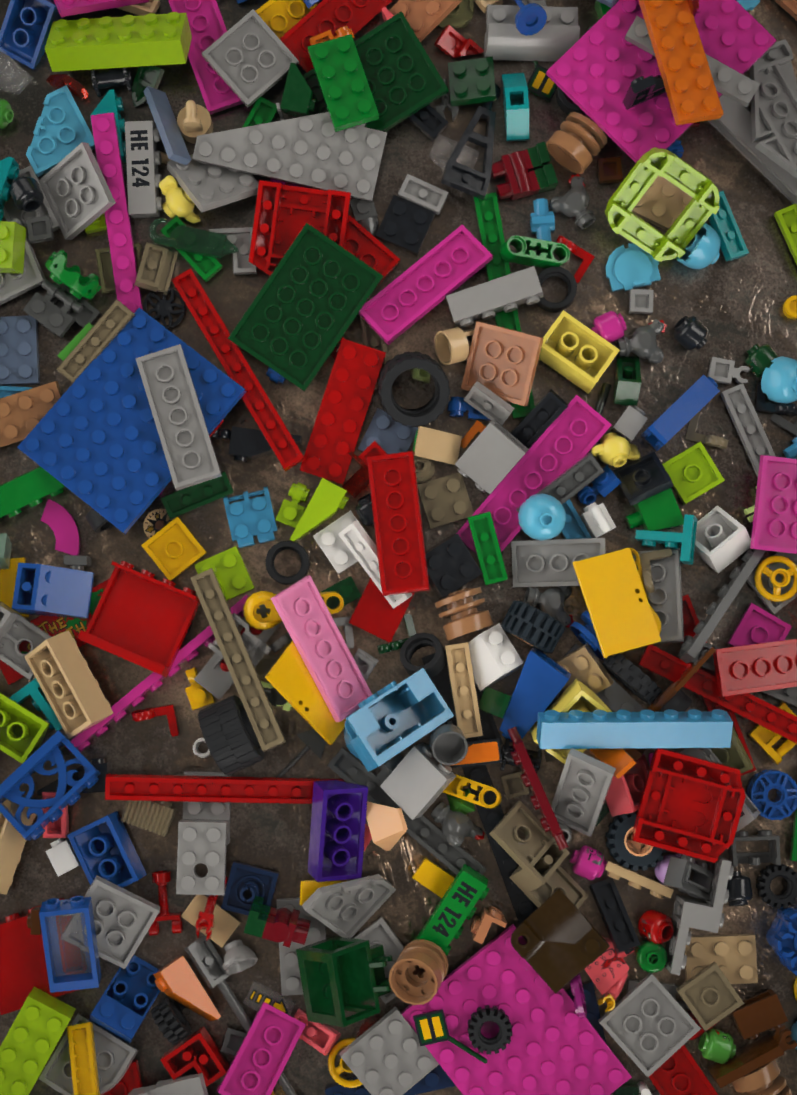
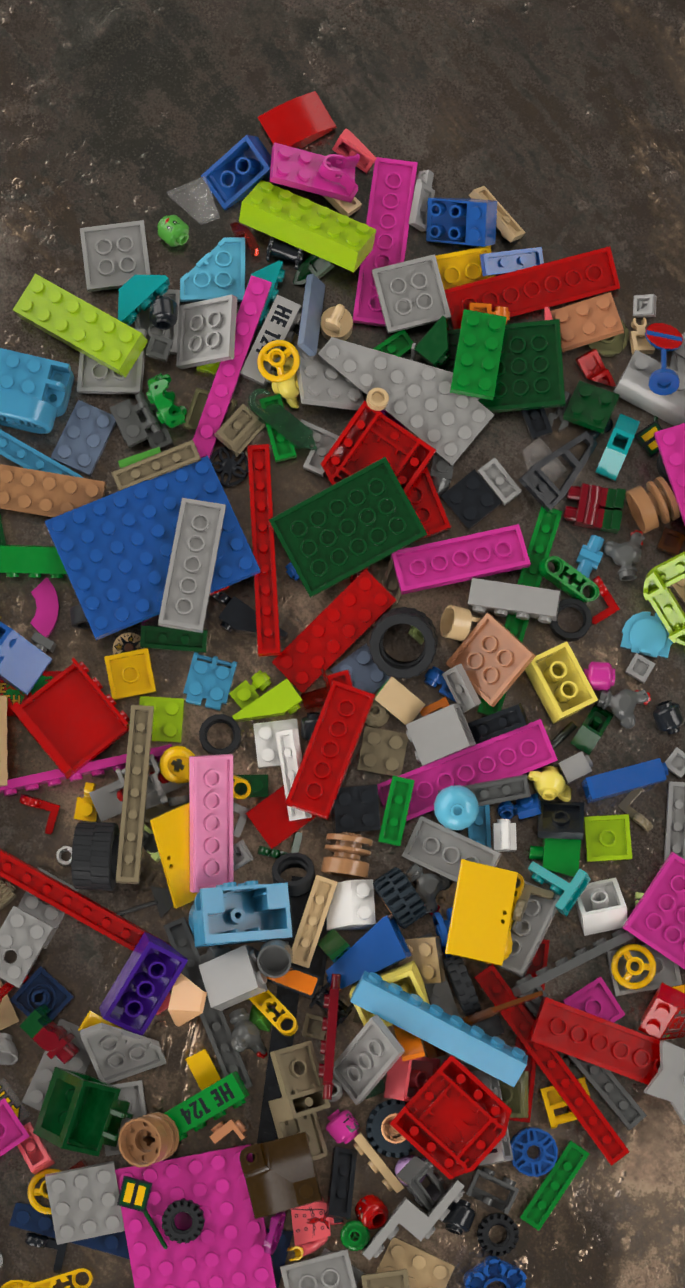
camera: 25 degrees right, 5 degrees down
none -> yellow piece [257,340,300,382]
none -> tan tile [366,388,389,411]

